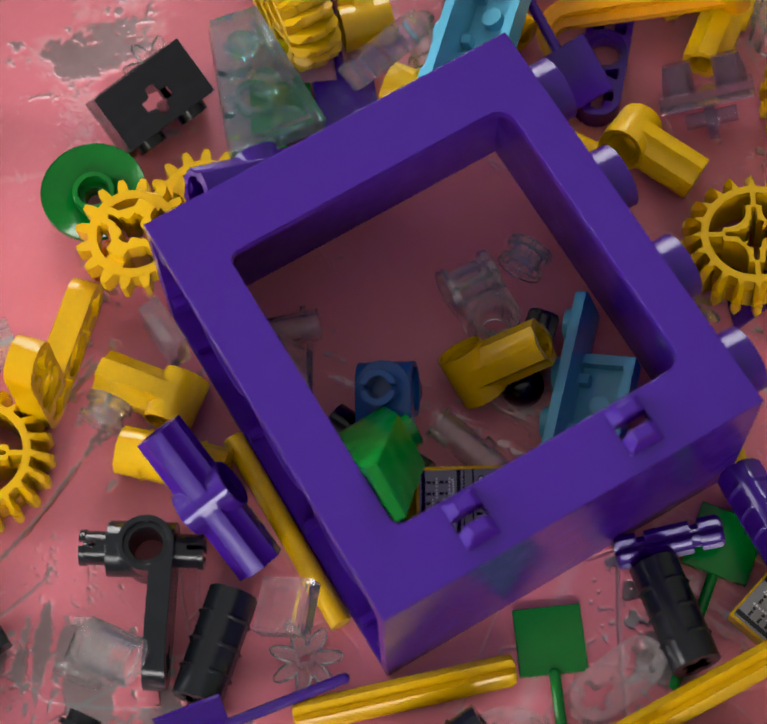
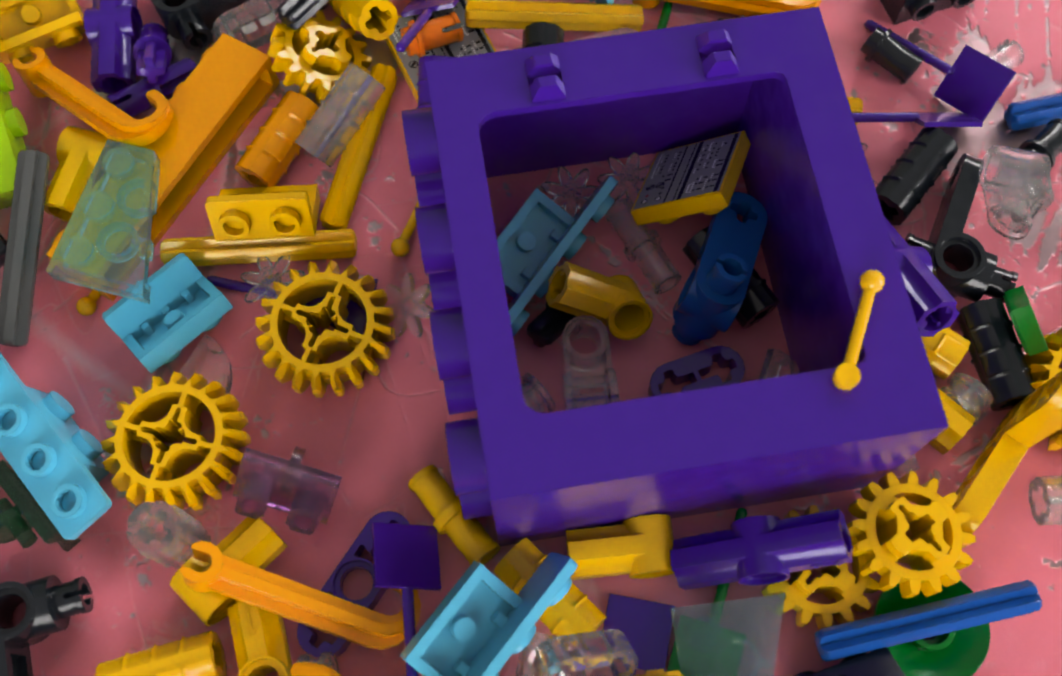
camera: 160 degrees left, 0 degrees up
green slope [338,406,426,523] -> none
yellow piece [598,103,709,199] -> none
none -> dark purple beam [648,346,745,397]
none -> blue axle [814,580,1042,662]
none -> yellow hinge [832,269,885,391]
none -> black axle [957,298,1035,411]
none -> green tile [1004,285,1049,356]

